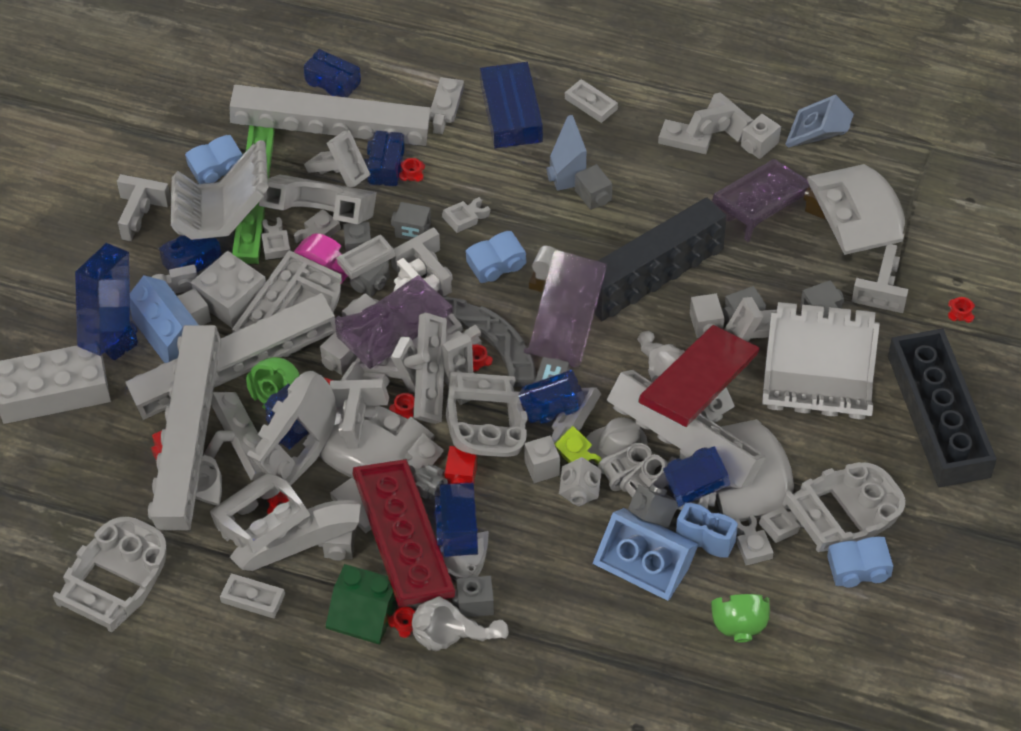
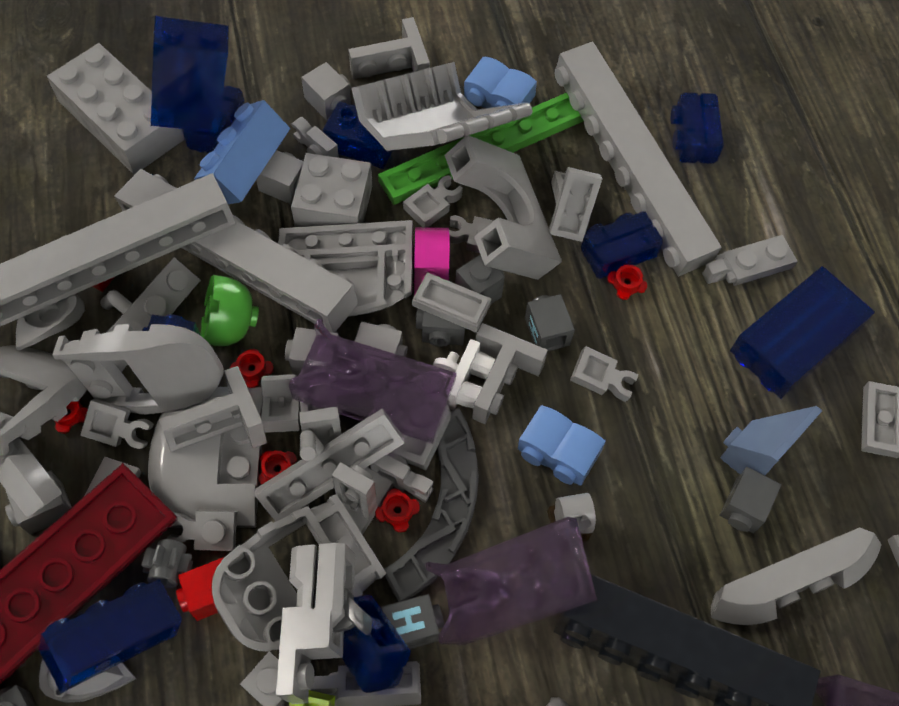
camera: 55 degrees right, 10 degrees up
none -> light grey plate [80,399,153,449]
none -> light grey plate [276,543,372,704]
none -> light grey brick [301,62,351,120]
none -> light grey brick [711,527,882,625]

